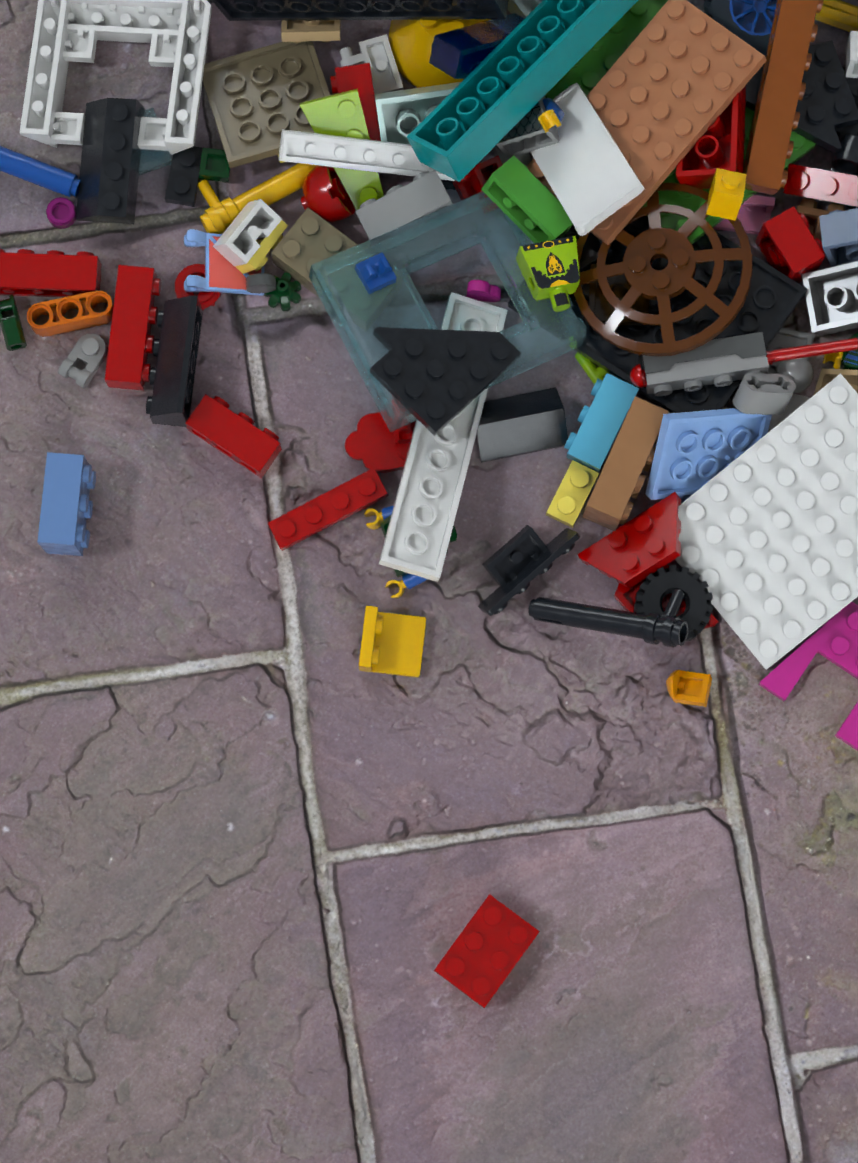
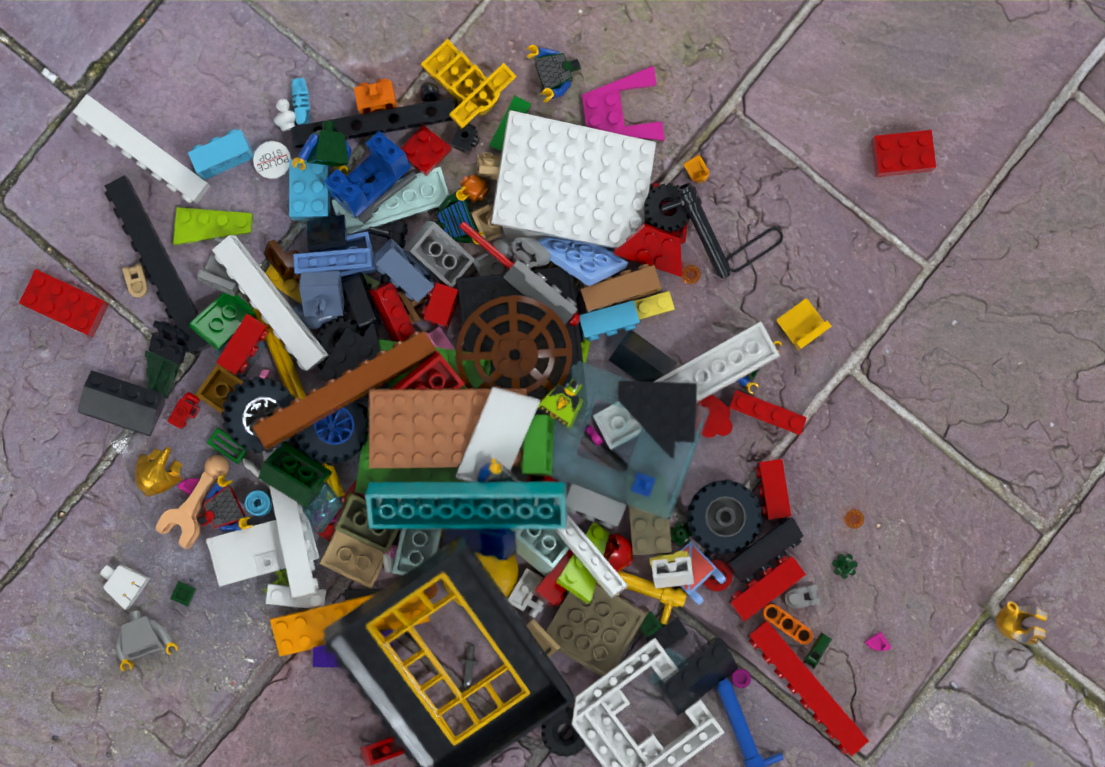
camera: 125 degrees left, 5 degrees up
medium blue brick [37,452,96,556] -> none
dark grey tile [246,273,276,294] -> none
black bracket [478,525,580,616] -> none
yellow brick [706,168,747,221] -> none
none -> clear orange plate [682,265,701,284]
none -> black wheel [687,480,762,554]
none -> black piece [726,228,783,272]
none -> dark green plant [832,554,858,579]
none -> clear orange plate [845,510,864,529]

